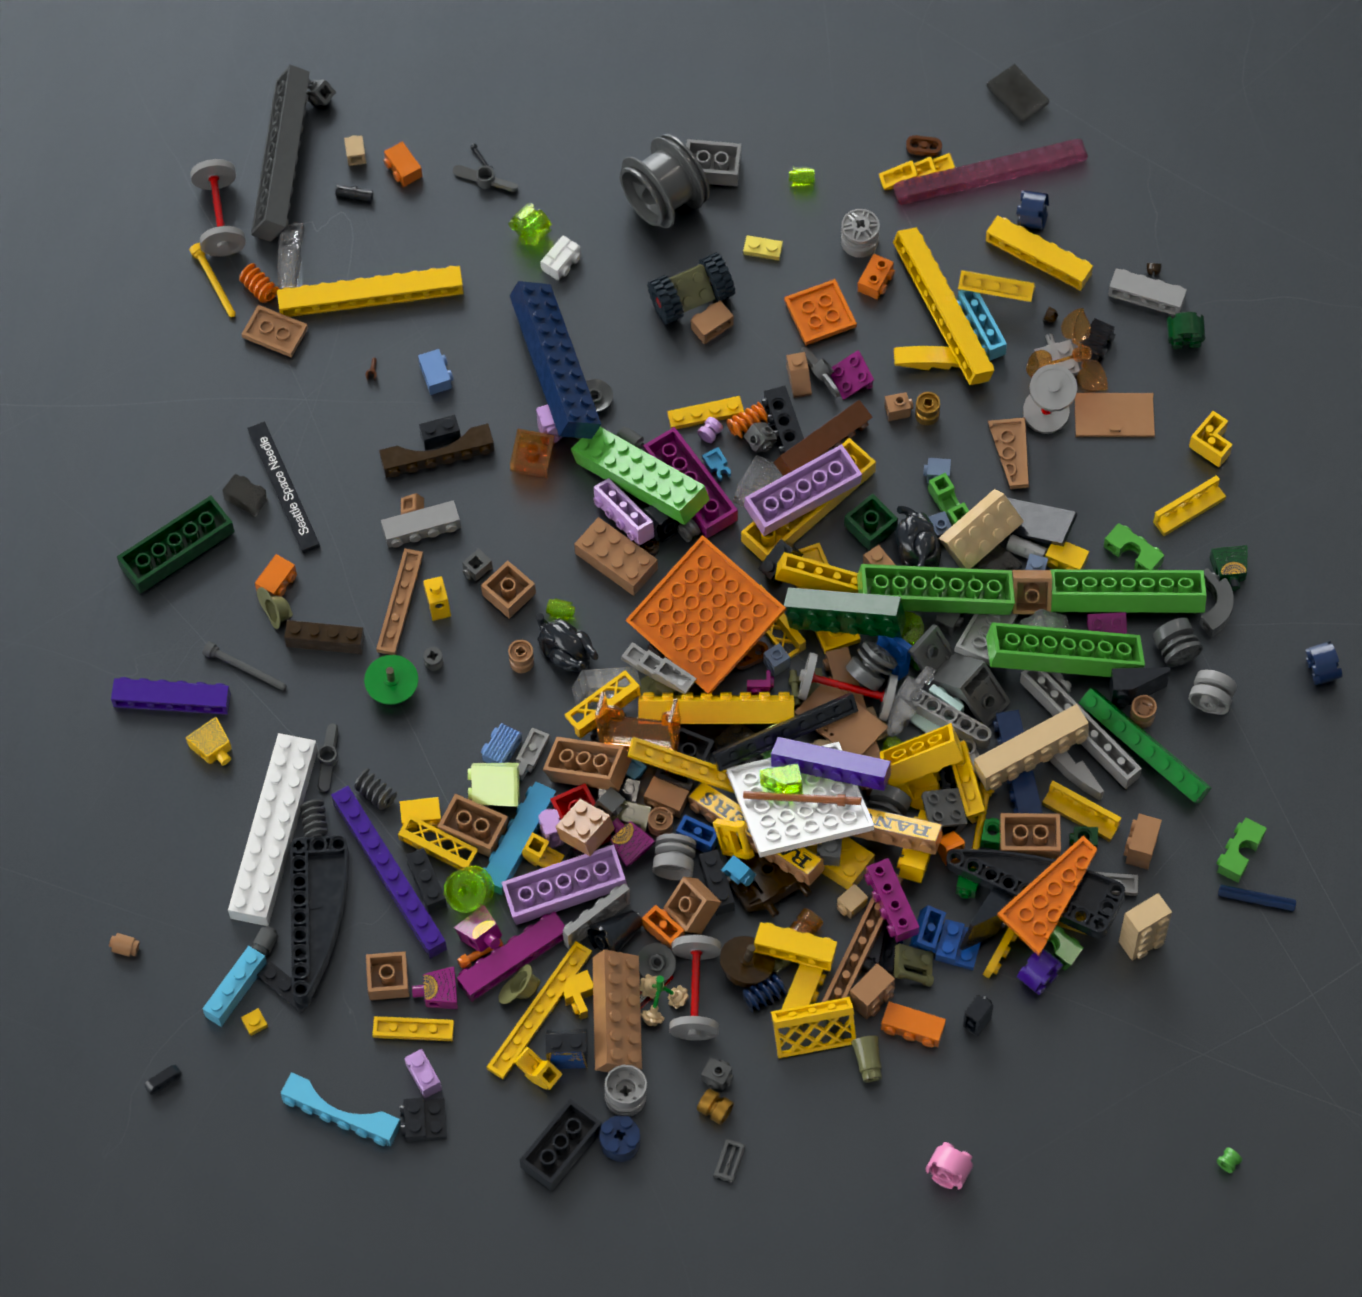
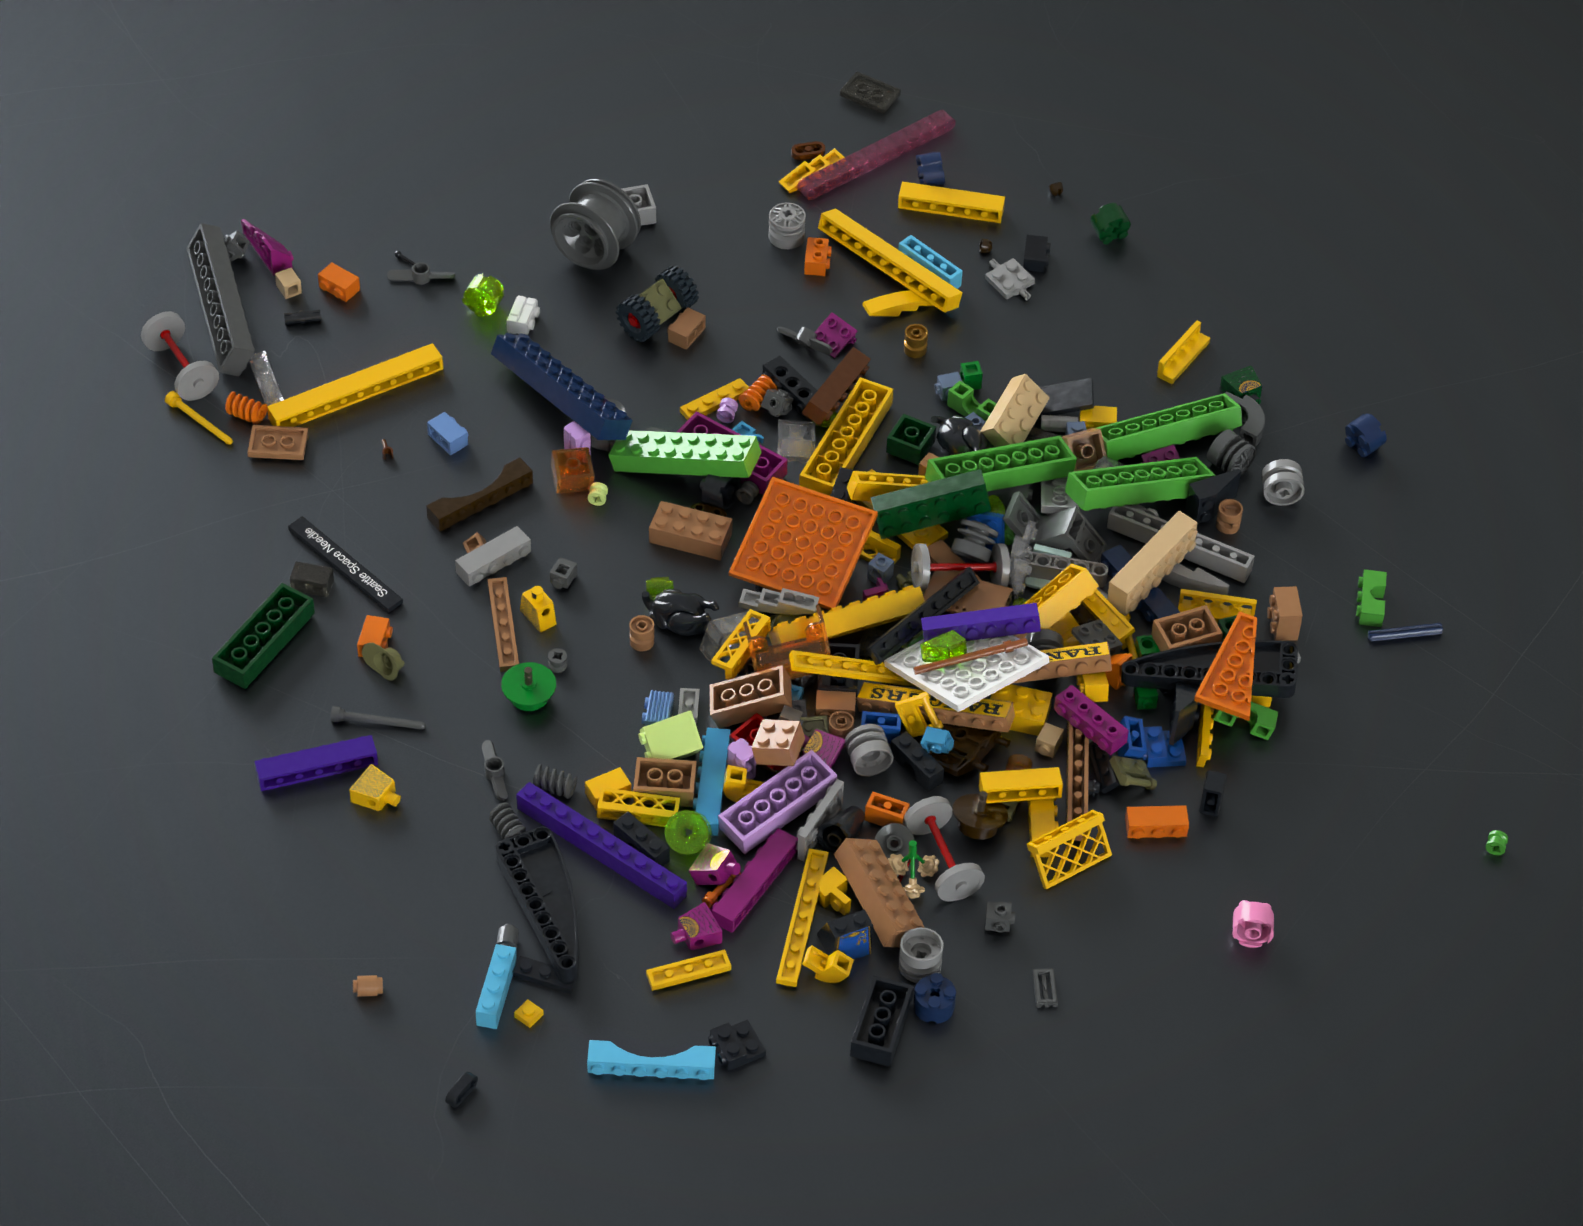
camera: 25 degrees left, 15 degrees down
white brick [228,733,318,926] -> none
dark brown brick [284,620,365,654] -> none
medium nougat brick [366,951,409,1000] -> none
lavender brick [404,1049,442,1098] -> none
black brick [419,415,461,450] -> none
medium nougat brick [481,560,536,619] -> none
olive piece [498,965,541,1004] -> none
lavender brick [593,478,654,545] -> none
medium nougat brick [663,876,722,934] -> none
pearl gold wheel [696,1088,734,1125] -> none
reddish brown plate [735,641,769,670] -> none
light yellow plate [743,235,783,261] -> none
dark blue piece [743,974,788,1013] -> none
lavender brick [744,444,862,536] -> none
orange plate [784,279,857,346] -> none
medium nougat slope [786,352,812,398] -> none
clear neon green brick [789,167,815,185] -> none
dark grey brick [817,839,842,866] -> none
medium nougat brick [850,963,895,1020] -> none
olive plant [851,1036,882,1083] -> none
medium nougat brick [884,392,914,421] -> none
yellow fence [958,270,1035,302] -> none
medium nougat wing [988,417,1029,489] -> none
dark purple brick [1017,949,1063,995] -> none
light grey piece [1023,364,1077,434] -> none
clear orange plant [1026,308,1108,391] -> none
medium nougat container [1074,393,1155,437] -> none
green brick [1079,688,1212,803] -> none
bright green arch [1103,523,1164,570] -> none
light grey brick [1108,268,1187,316] -> none
tan brick [1119,893,1172,961] -> none
yellow brick [1189,411,1233,468] -> none
none -> magenta wedge [241,219,294,276]
none -> yellowish green wheel [588,482,608,506]
none -> green brick [960,361,983,390]

